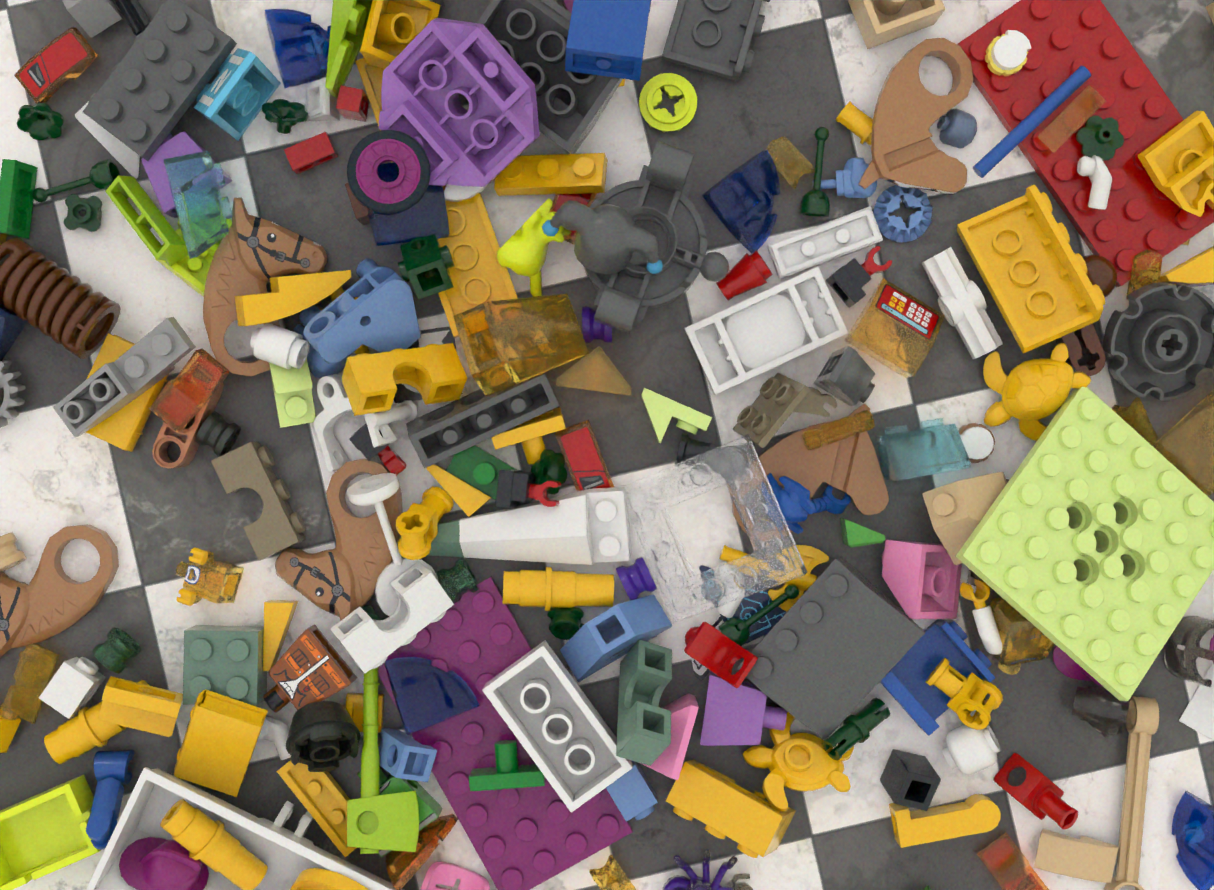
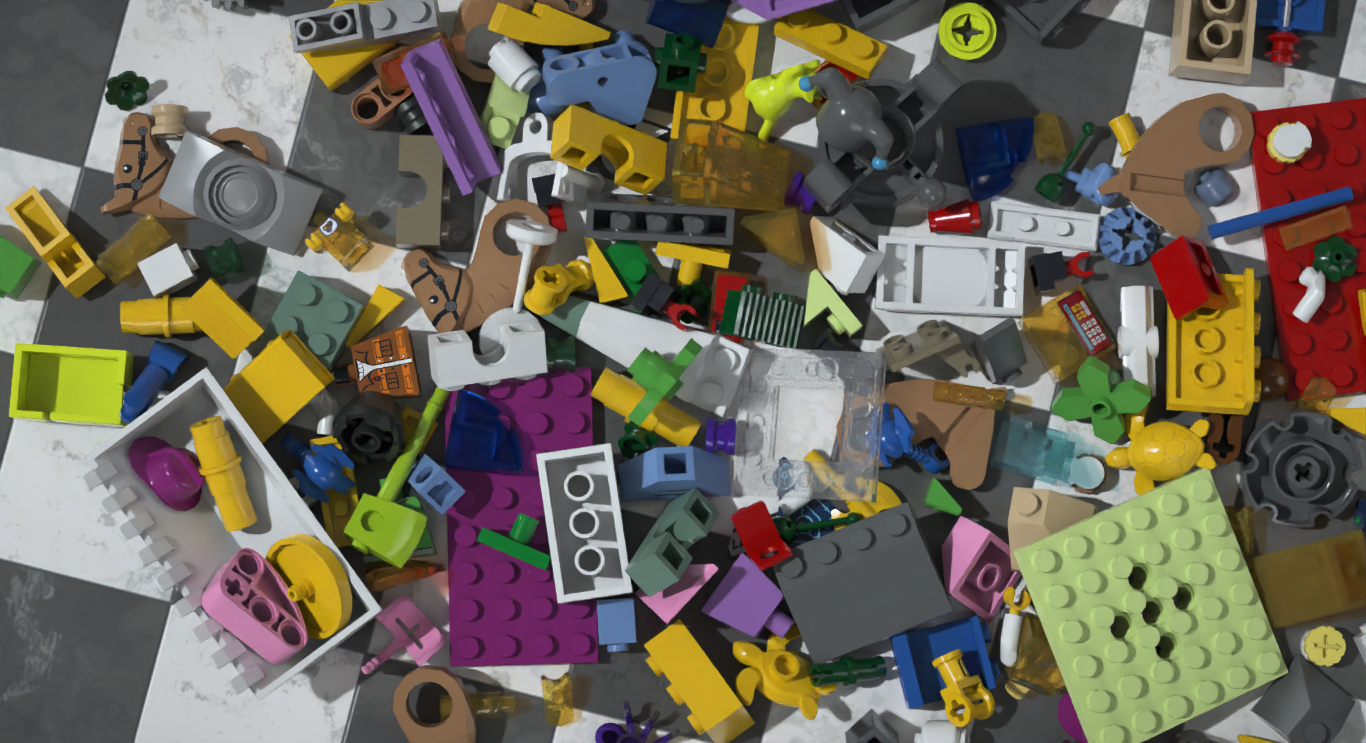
camera: 25 degrees right, 5 degrees down
none -> light grey slope [158,130,323,256]
none -> blue piece [279,431,356,503]
none -> medium lavender fence [400,38,502,196]
none -> bright green plant [627,338,703,426]
none -> dark green brick [719,285,806,349]
none -> white slope [810,216,885,295]
none -> bright green plant [1051,356,1152,444]
none -> red panel [1150,235,1230,320]

